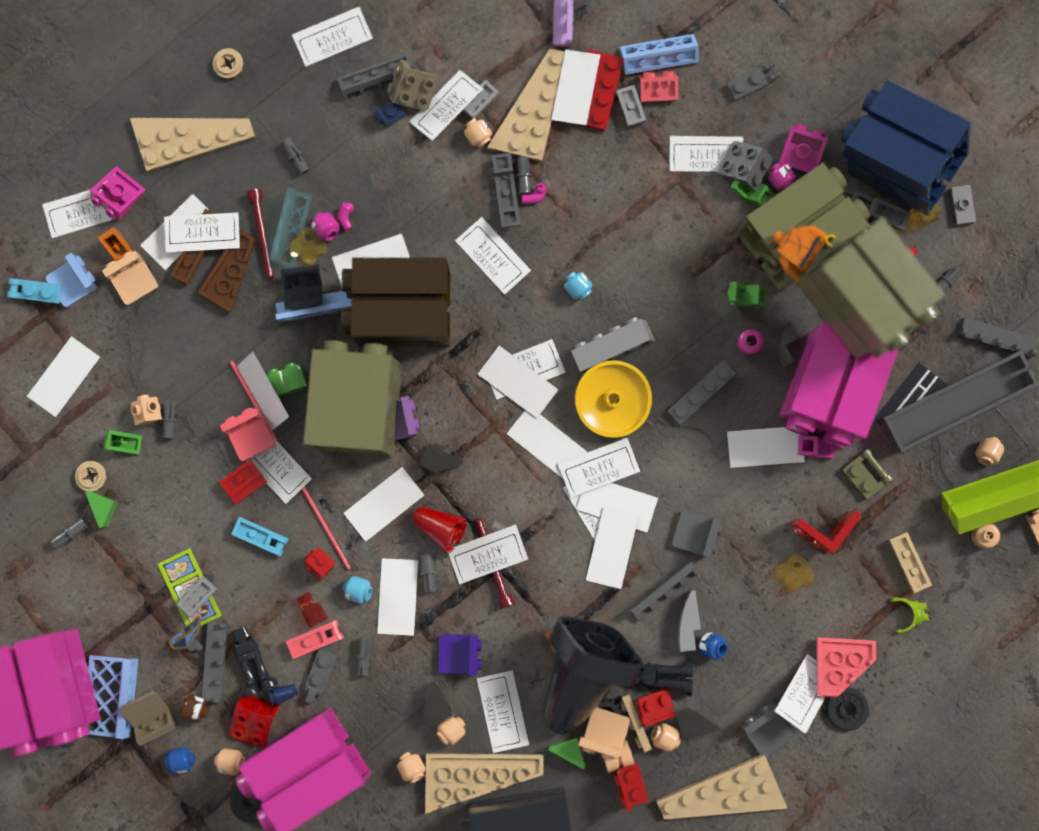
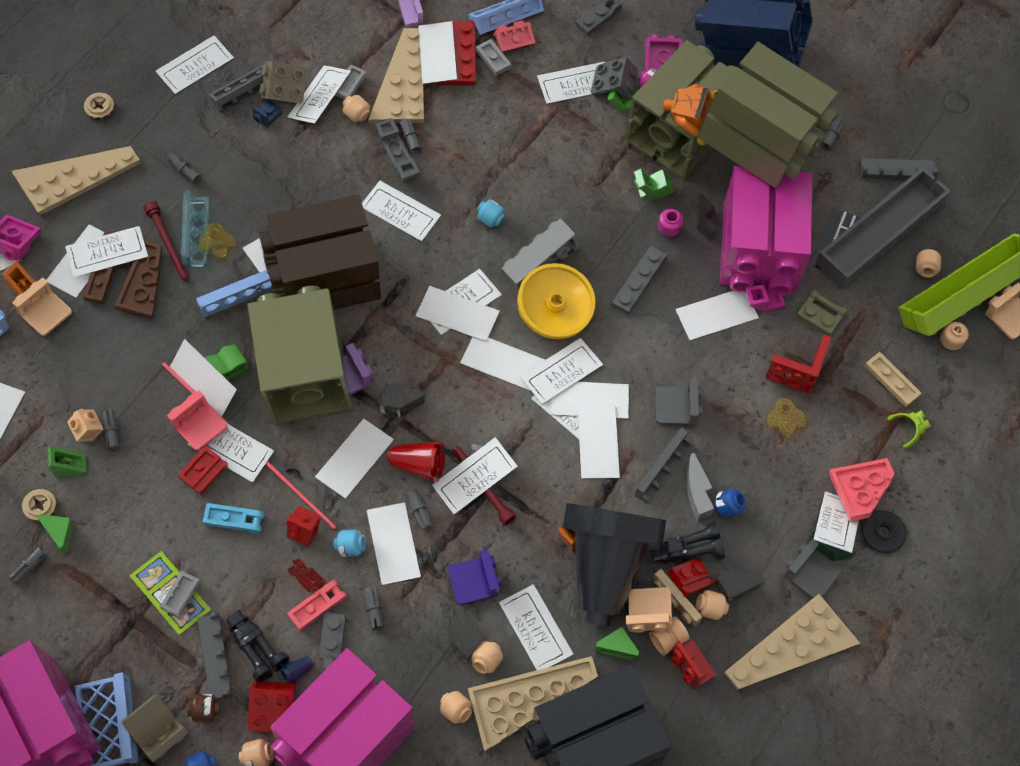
camera: 20 degrees left, 20 degrees down
shield [169,616,203,652] -> none
black bracket [281,264,323,310] -> none
dark pink head [311,213,340,241] -> none
dark pink arm [338,202,354,232] -> none
dark pink arm [522,183,547,204] -> none
light grey plate [950,185,976,225] -> none

